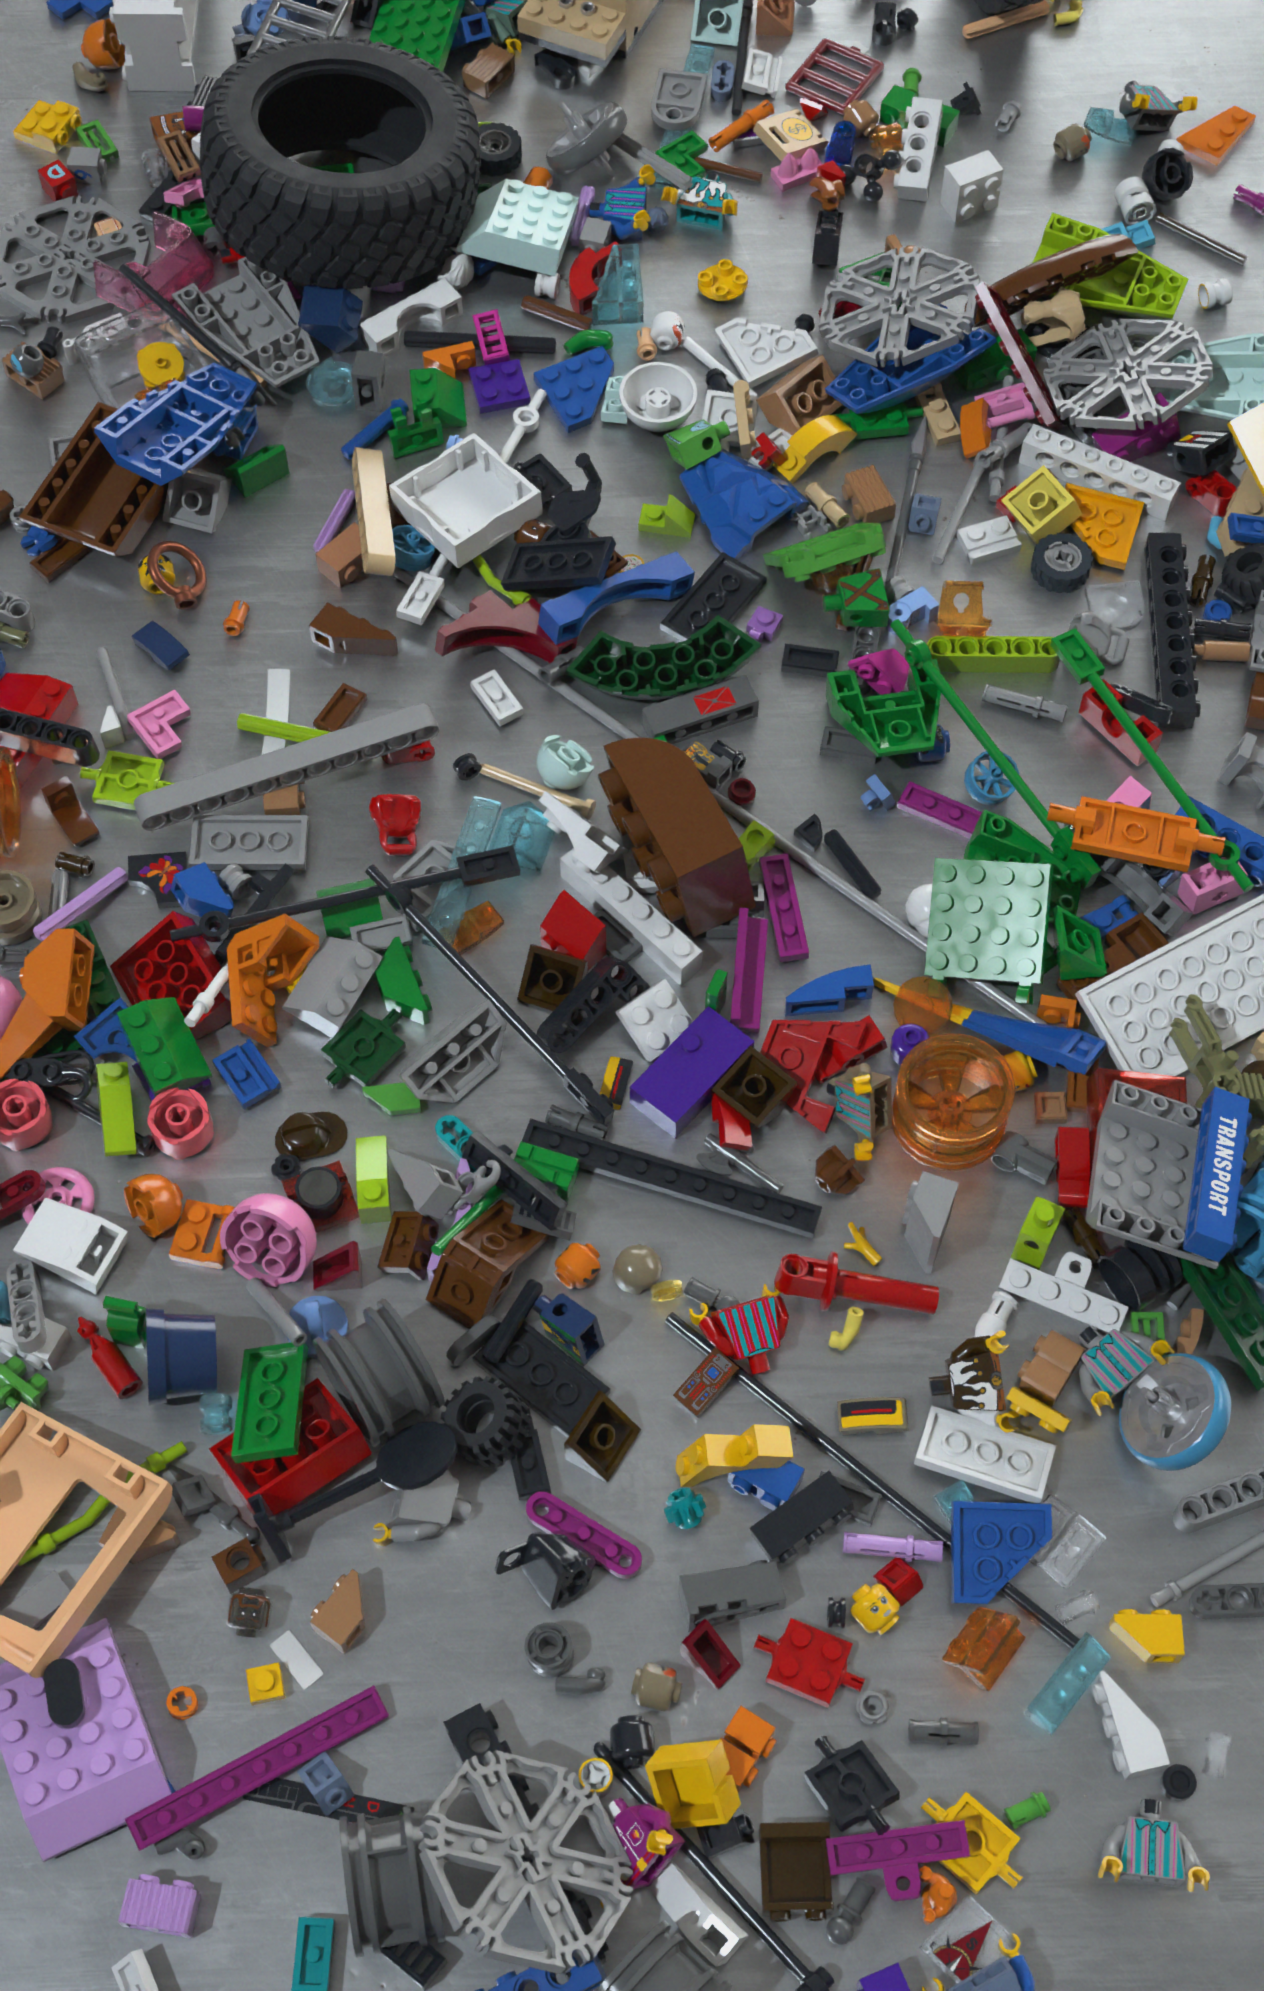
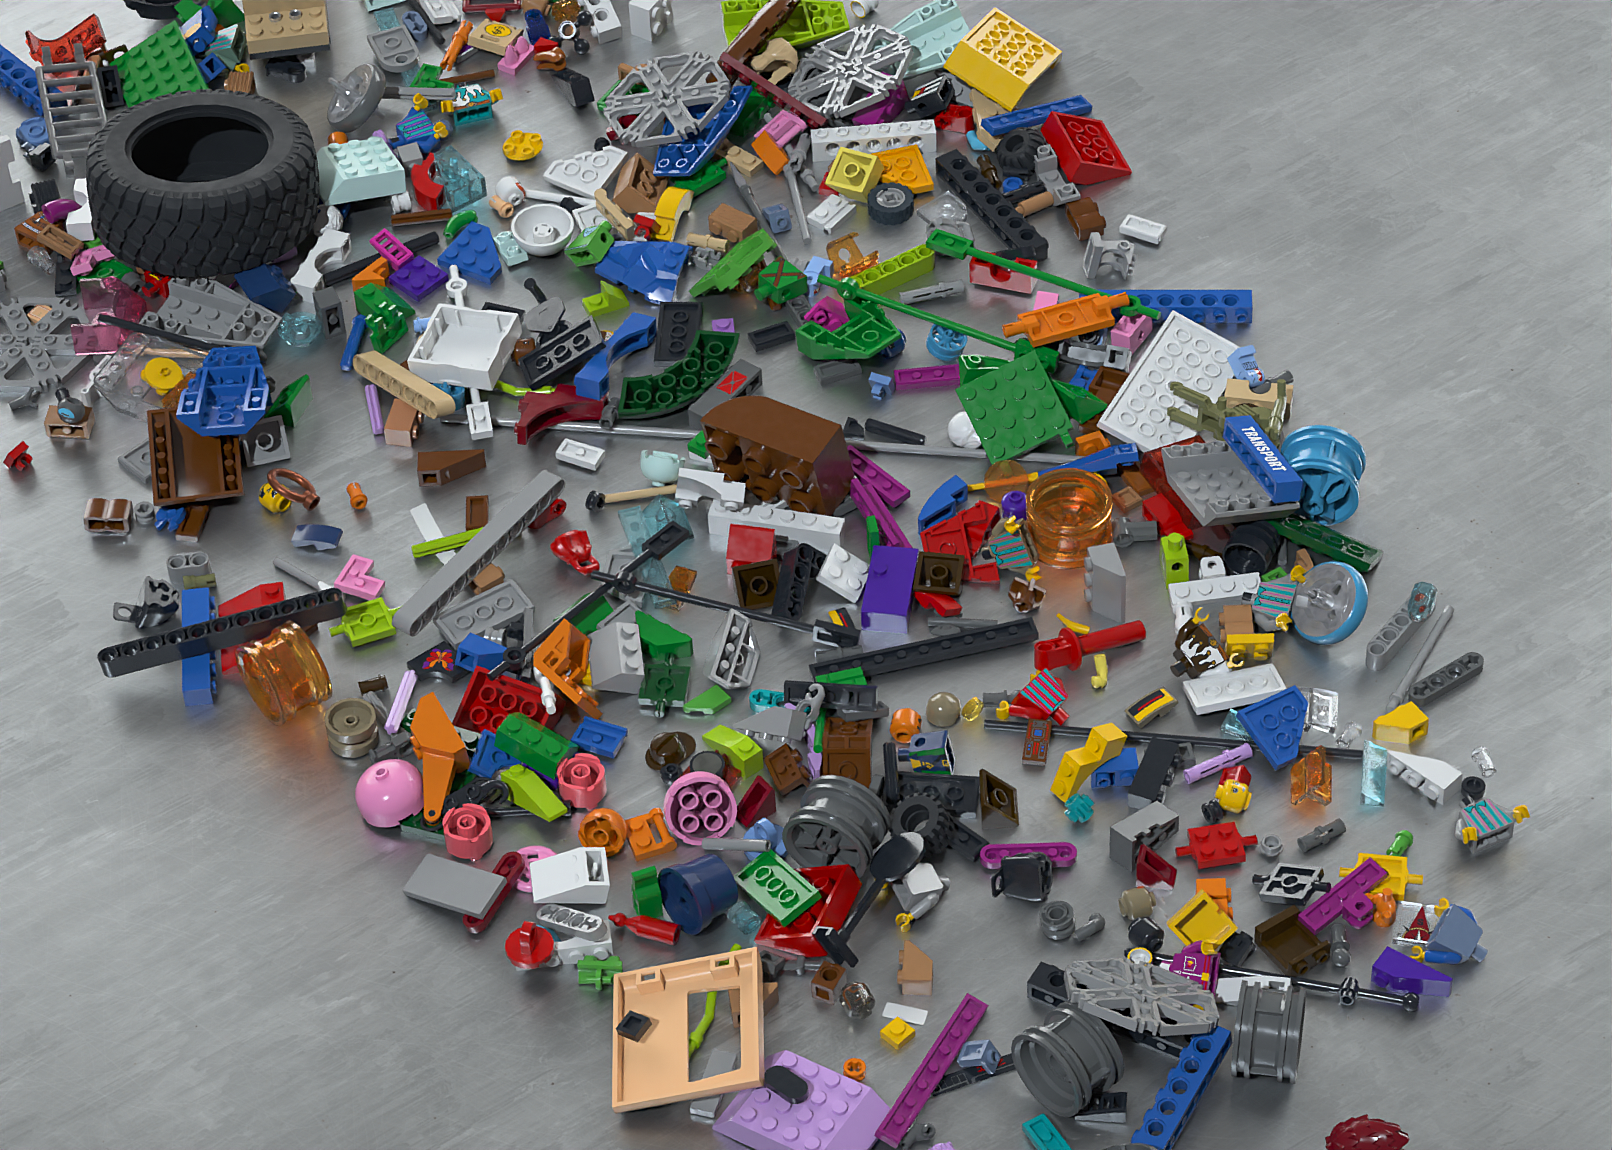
camera: 30 degrees left, 15 degrees down
reddish brown bracket [41,775,99,847] -> none

